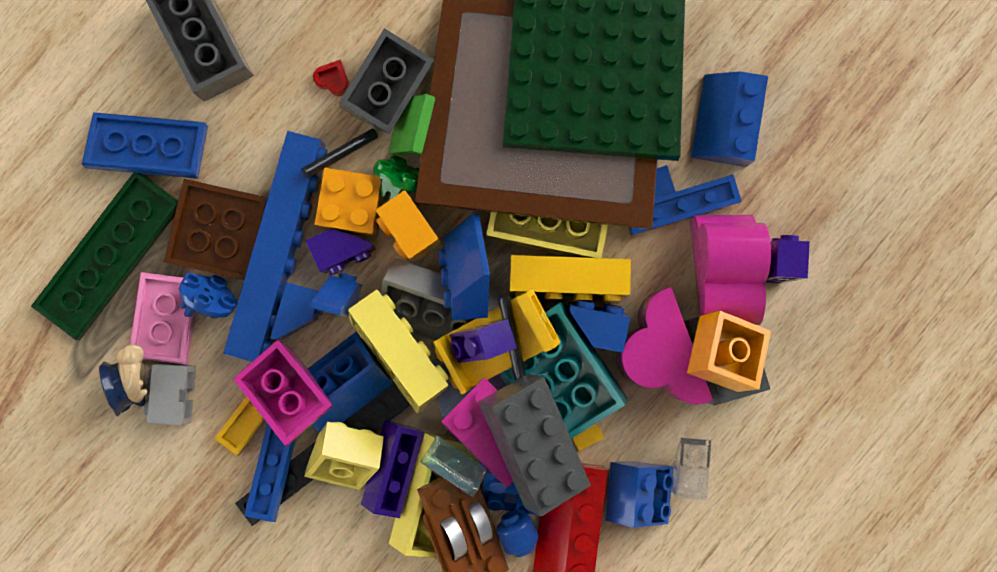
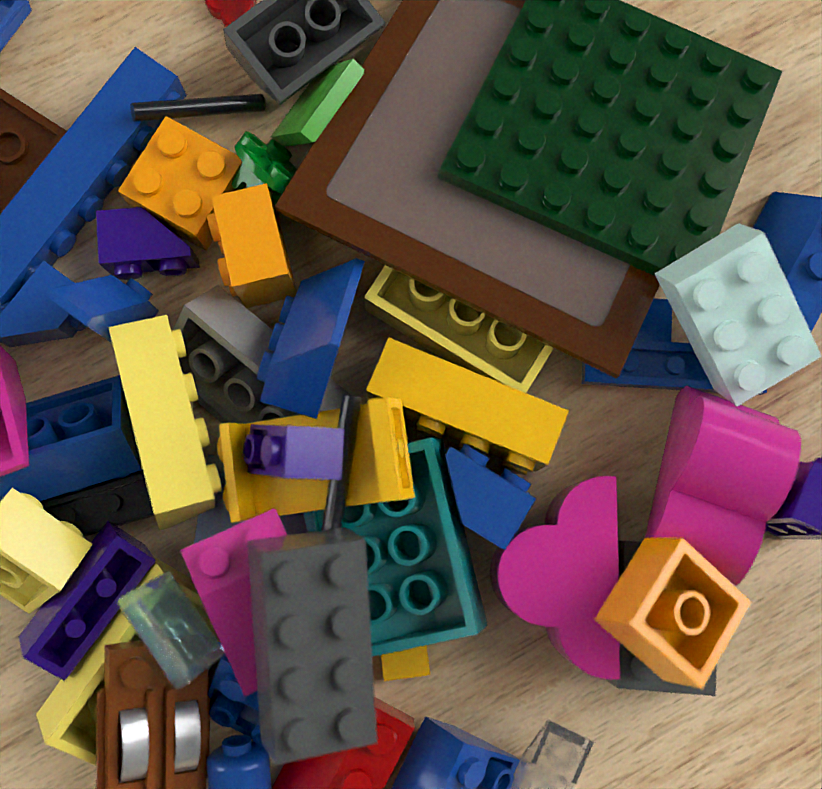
camera: 15 degrees right, 5 degrees down
none -> light aqua brick [655,223,822,407]

